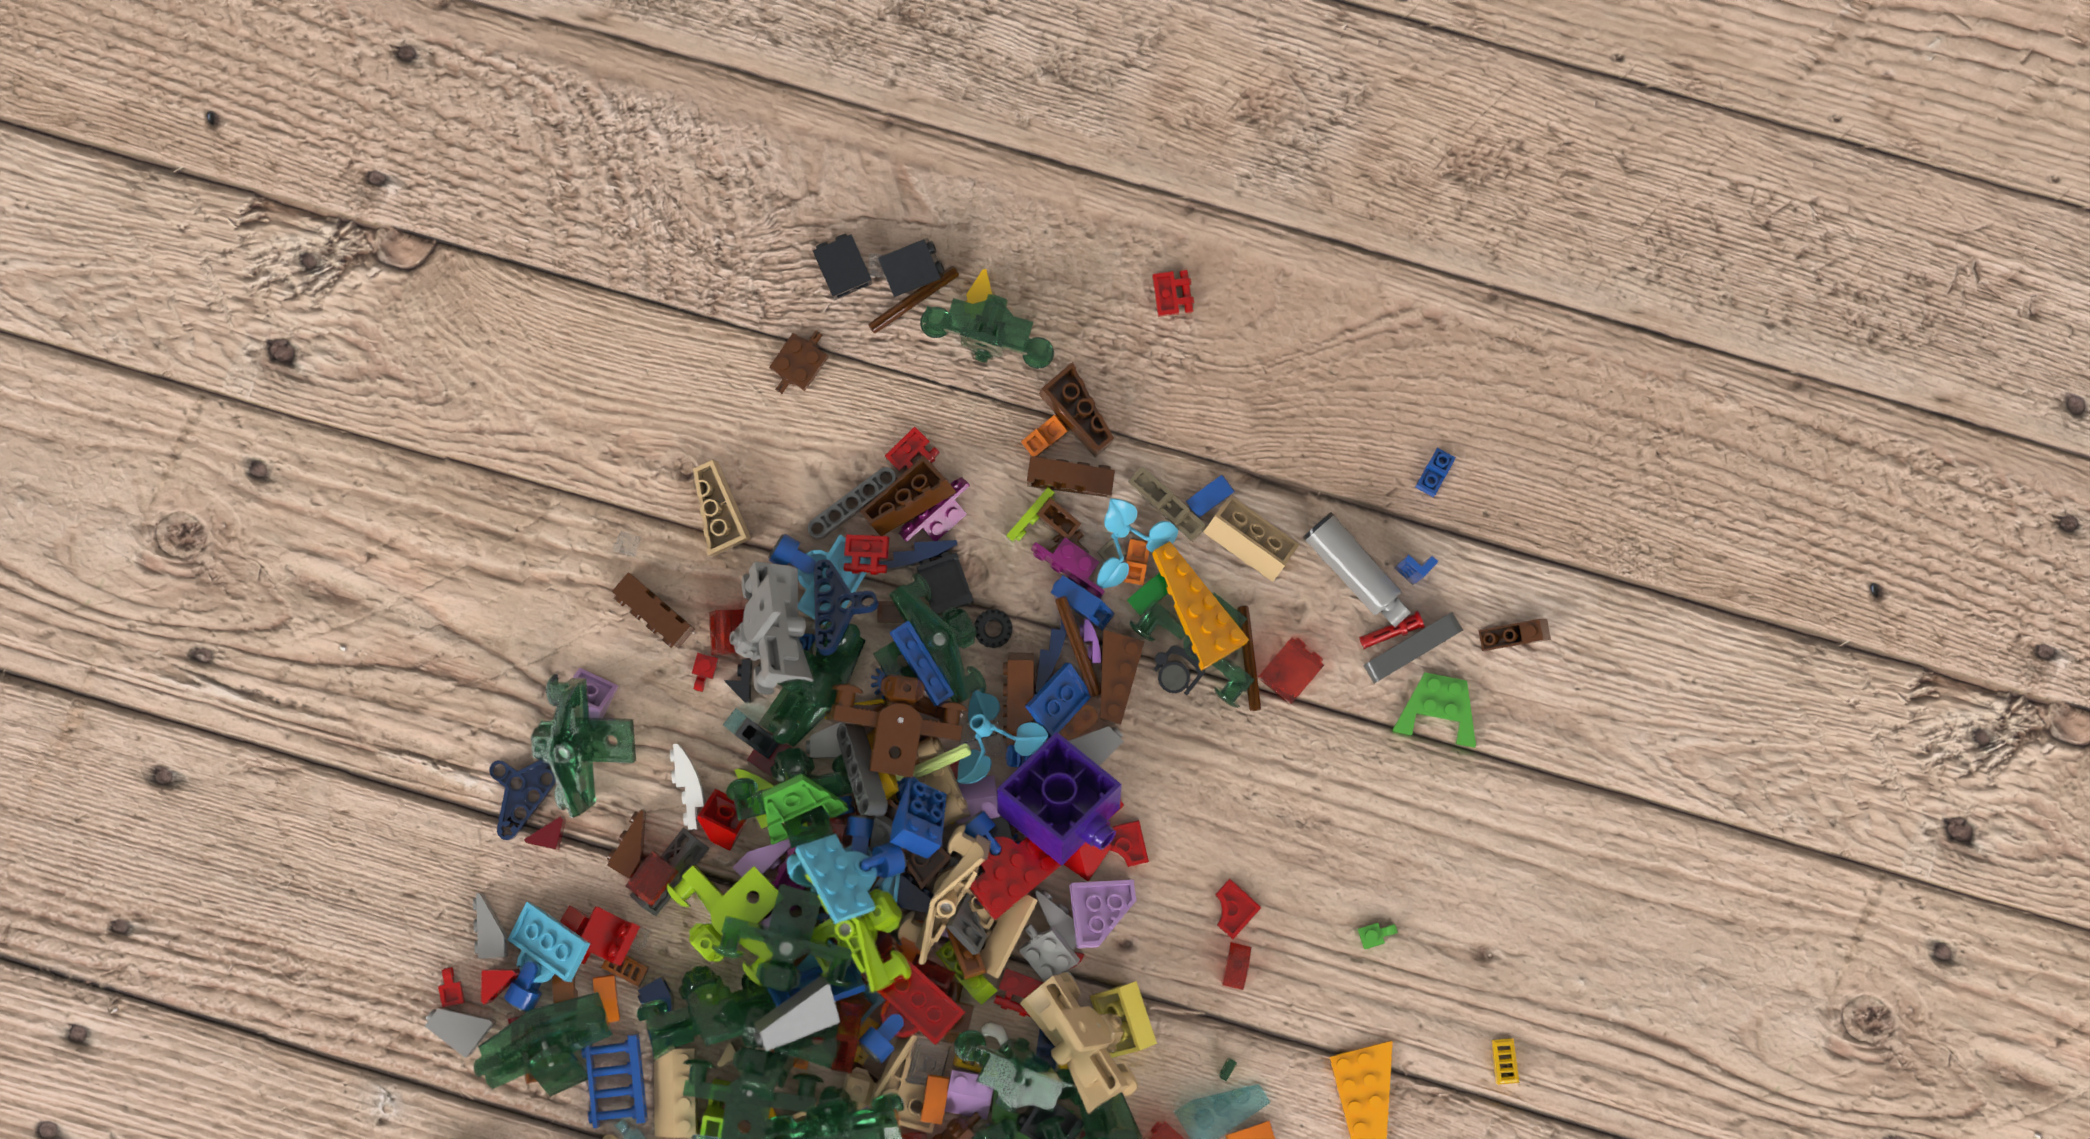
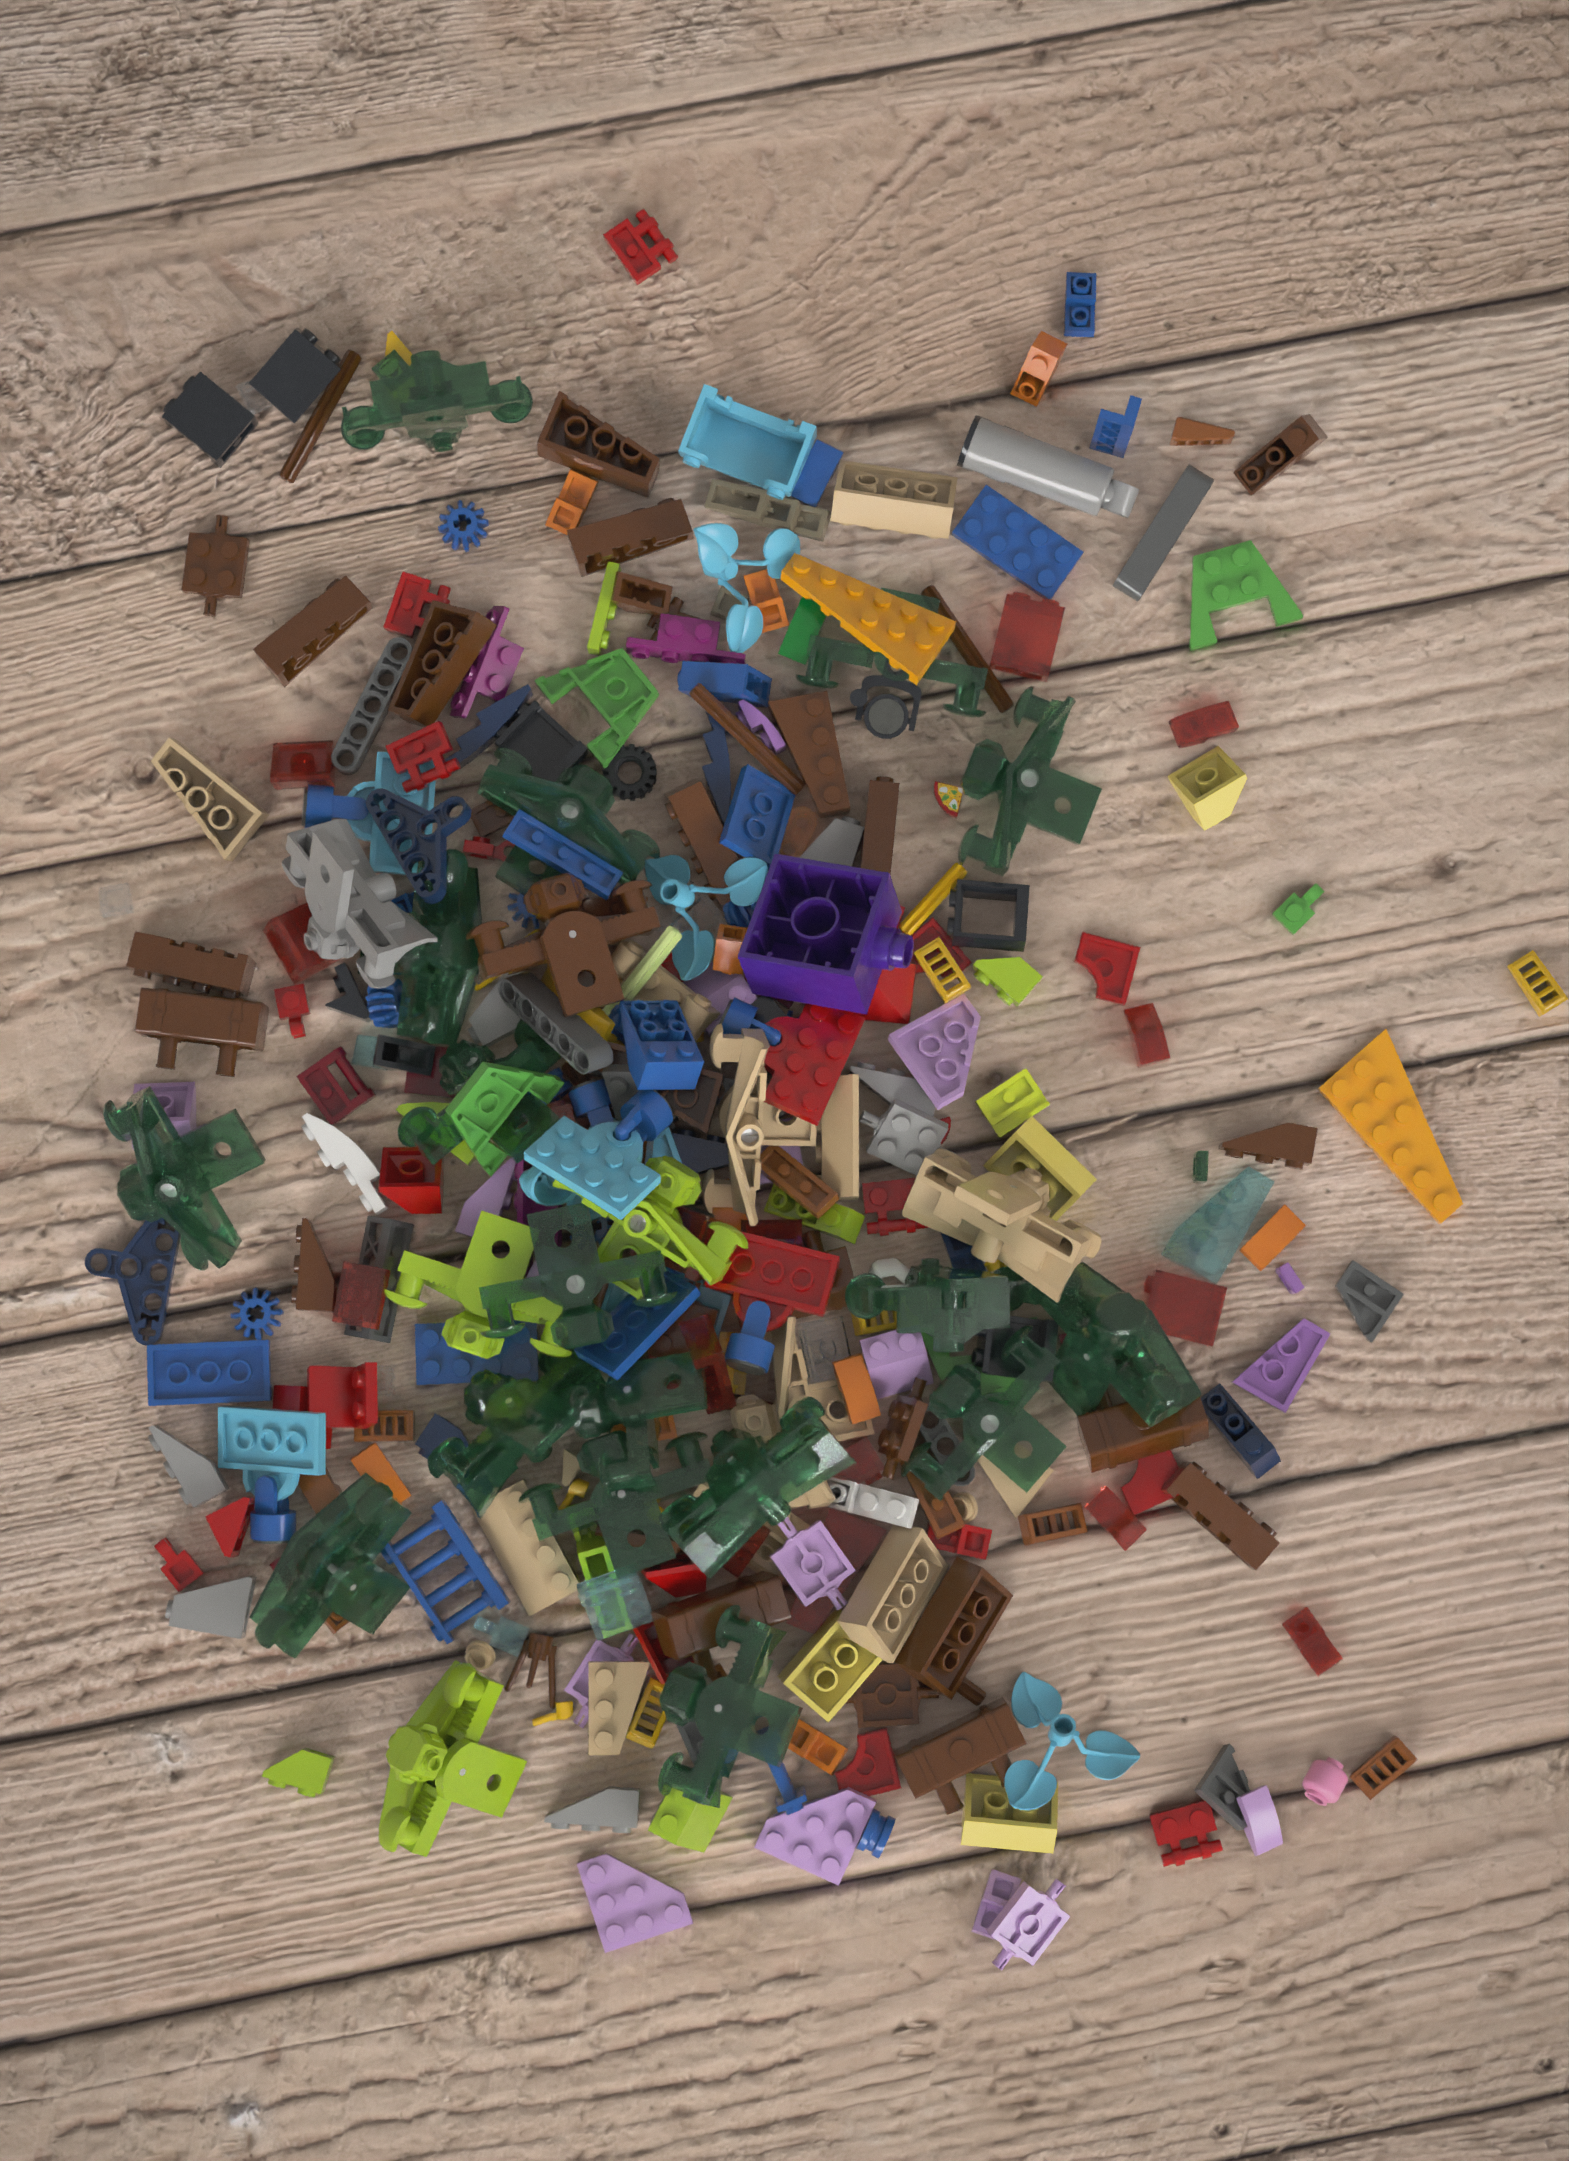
camera: 25 degrees left, 0 degrees up
dark red slope [524,816,566,850] -> none
slope [753,976,840,1051] -> none
dark grey wing [946,893,987,954] -> none
red pin [1359,611,1425,649] -> none
none -> reddish brown piece [135,987,269,1077]
none -> blue plate [147,1340,272,1406]
none -> blue gear [231,1288,284,1340]
none -> reddish brown wedge [253,576,373,687]
none -> clear red slope [270,740,336,790]
none -> dark red plate [296,1046,376,1126]
none -> blue gear [365,979,410,1029]
none -> clear green tile [372,349,414,393]
none -> blue plate [415,1320,539,1385]
none -> blue gear [438,500,489,552]
none -> red plate [463,836,517,864]
none -> bright green wing [534,648,659,769]
none -> yellow hand [555,1478,589,1517]
none -> medium azure windscreen [678,384,817,500]
none -> orange slope [712,924,748,975]
none -> reddish brown slope [861,776,900,875]
none -> yellow axle [899,863,967,935]
none -> yellow slope [913,937,971,1004]
none -> tile [934,781,964,818]
none -> black window [947,879,1030,952]
none -> blue plate [952,485,1084,602]
none -> clear green piece [958,686,1102,876]
none -> lime slope [972,957,1043,1007]
none -> neon yellow plate [975,1068,1050,1138]
none -> orange slope [1010,331,1068,407]
none -> clear red slope [1168,701,1239,748]
none -> light yellow slope [1168,746,1247,831]
none -> dark orange slope [1169,417,1235,446]
none -> reddish brown slope [1219,1123,1318,1170]

